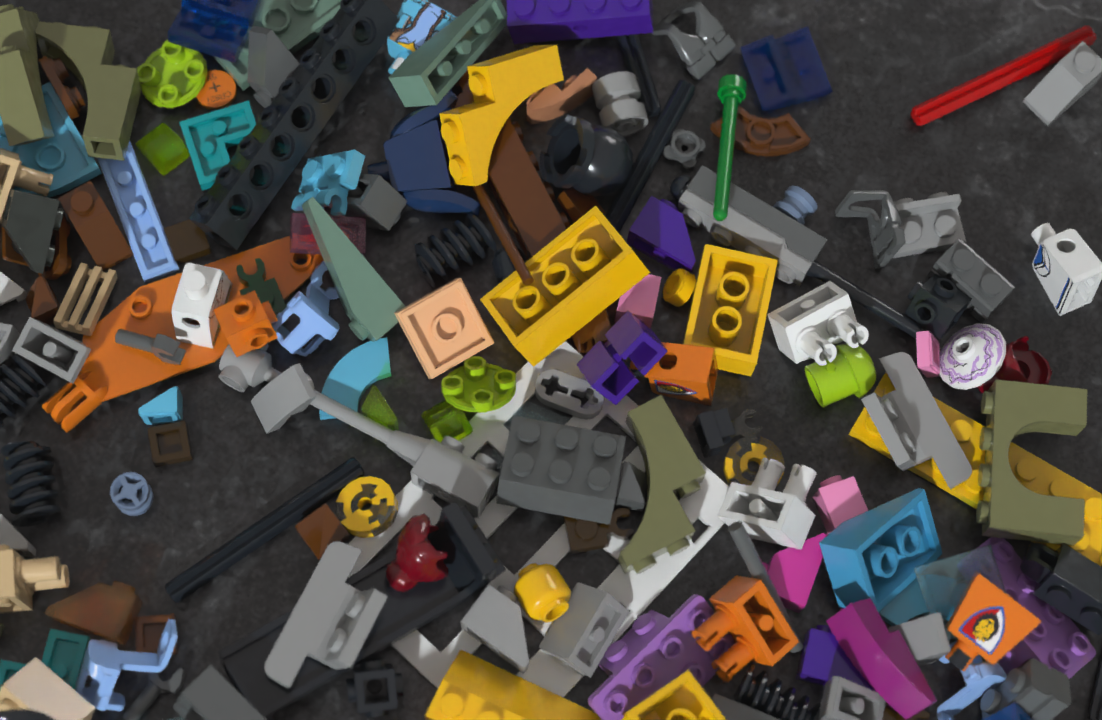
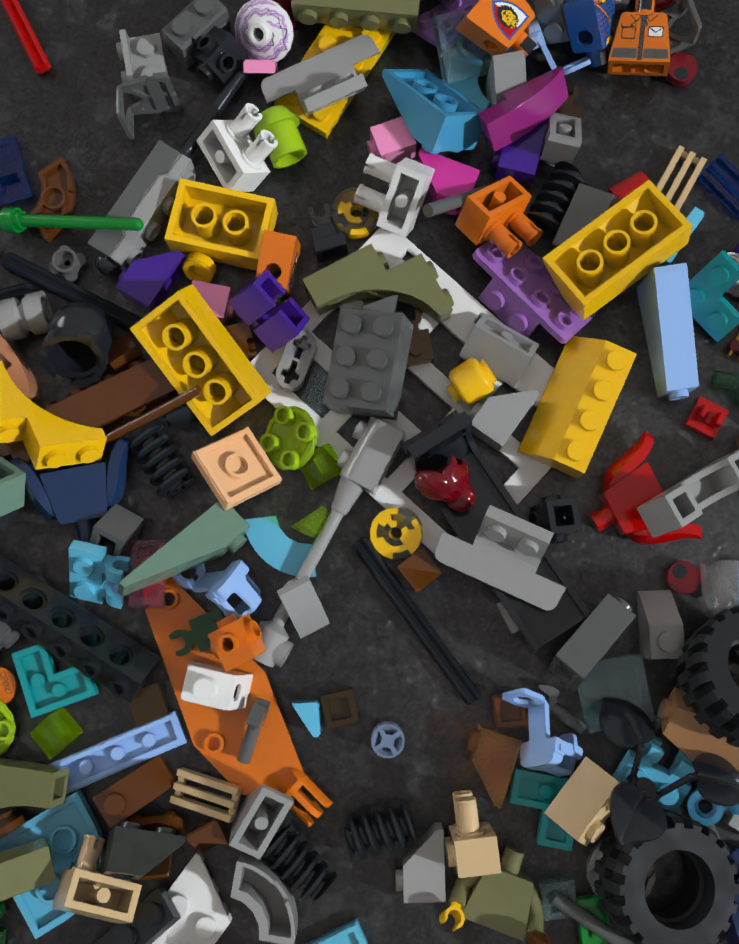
camera: 85 degrees left, 10 degrees up
sand blue wheel [773,185,818,225] -> none

